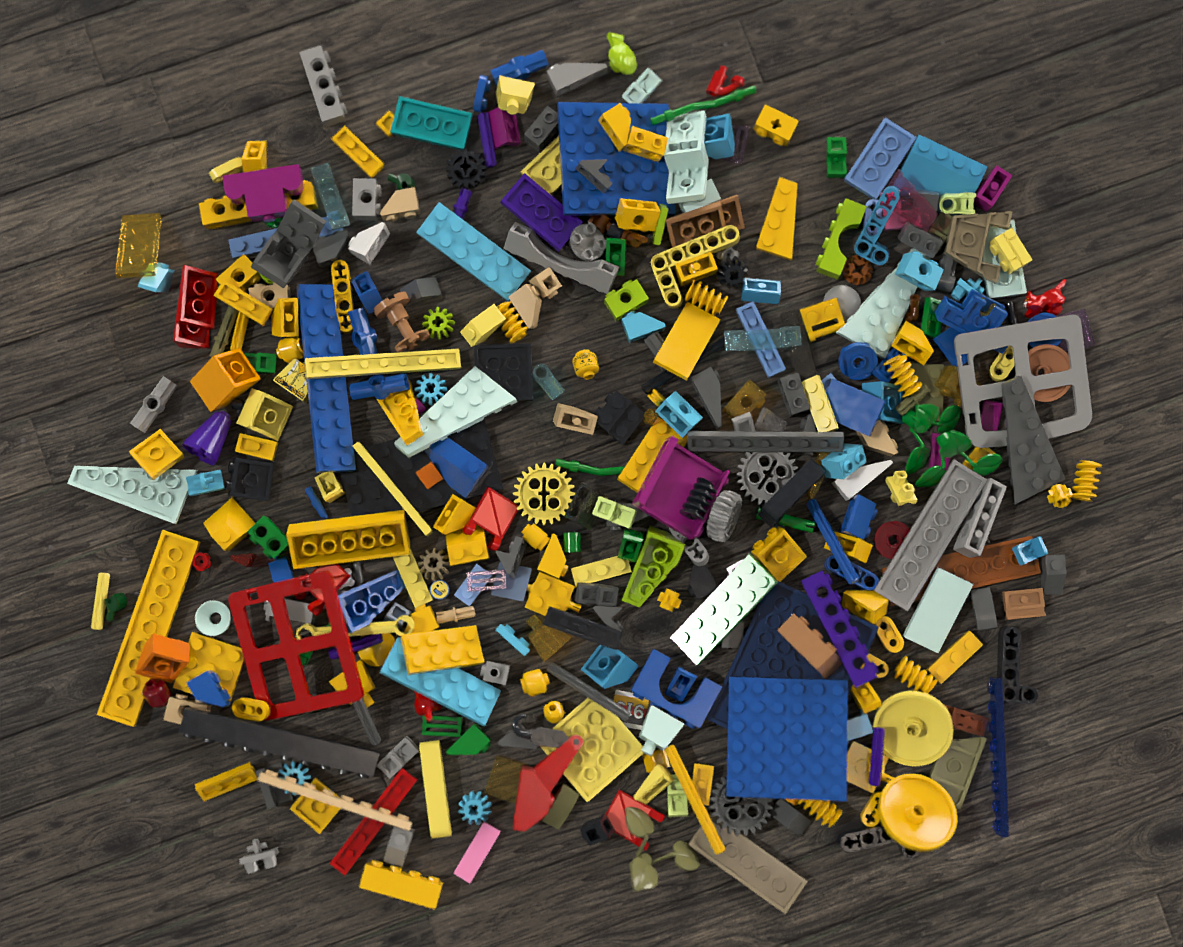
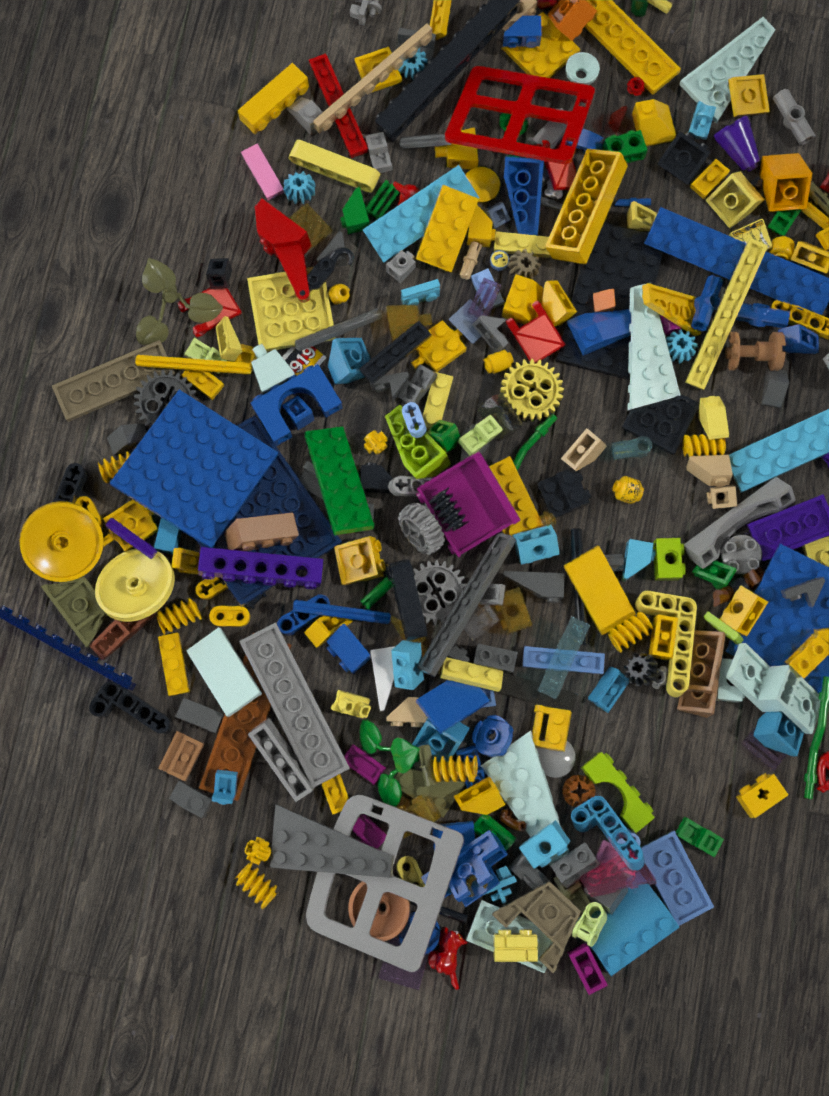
camera: 120 degrees right, 5 degrees down
yellow plate [232,697,270,721] -> none
light yellow piece [296,615,414,639] -> none
dark purple axle [329,634,383,659] -> none
light yellow tile [353,442,433,536] -> none
lime gear [422,307,455,340] -> none
yellow head [520,669,550,697] -> none
yellow slope [538,534,568,579] -> none
olive slope [542,784,580,830] -> none
green beam [563,532,581,553] -> none
yellow bush [647,389,665,407] -> none
yellow wing [755,177,797,261] -> none
yellow slope [841,590,889,624] -> none
dark red plate [873,521,910,560] -> none
green plant [915,430,1003,487] -> none
none -> light blue beam [402,402,427,438]

